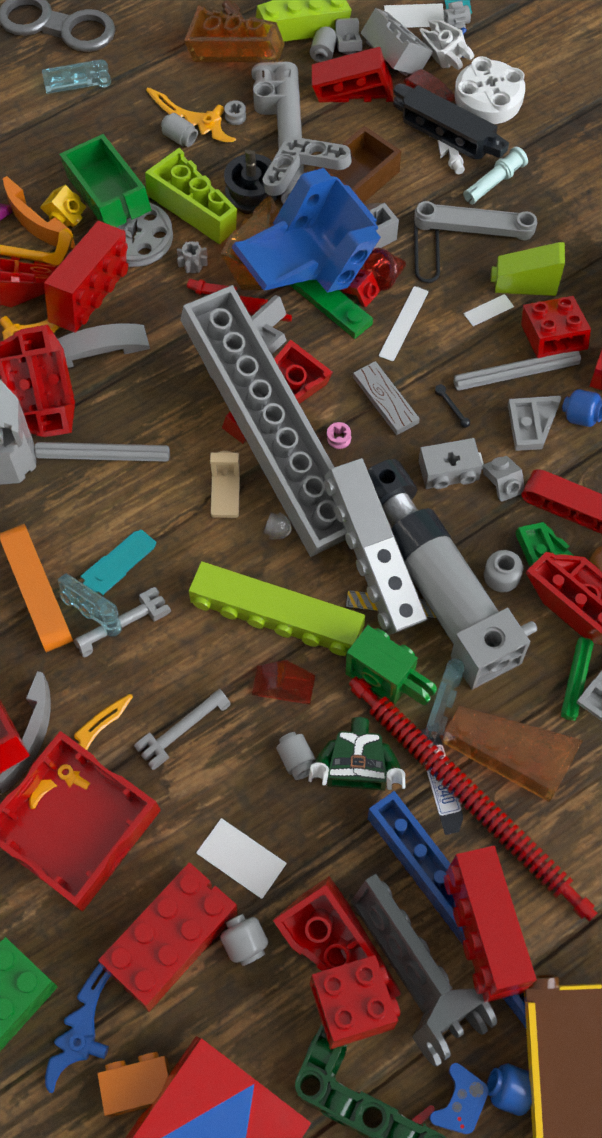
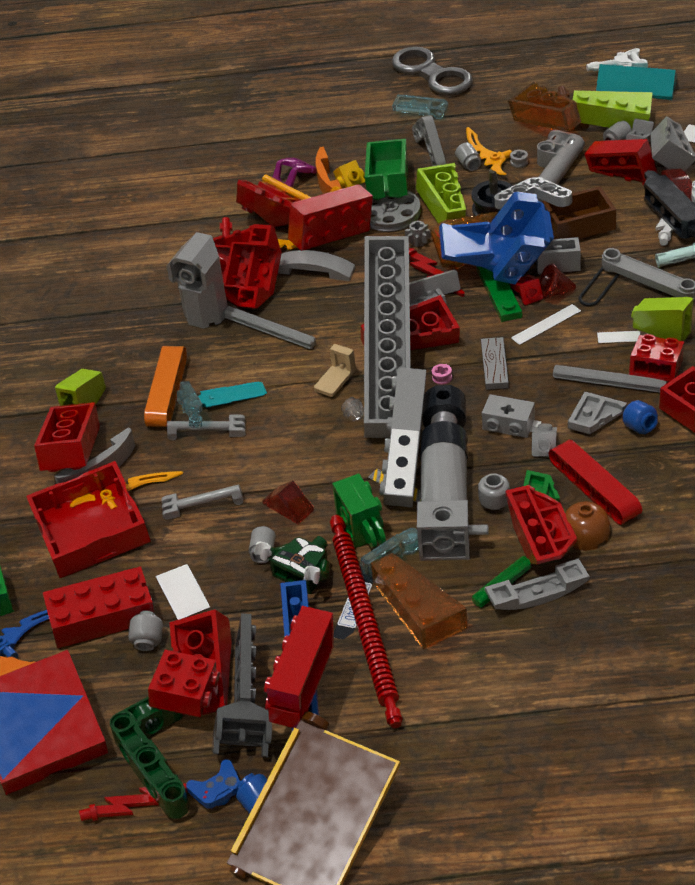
camera: 35 degrees right, 20 degrees down
lime brick [189,561,365,656] -> none
black hinge [435,384,470,428] -> none
none -> light grey beam [412,115,446,166]

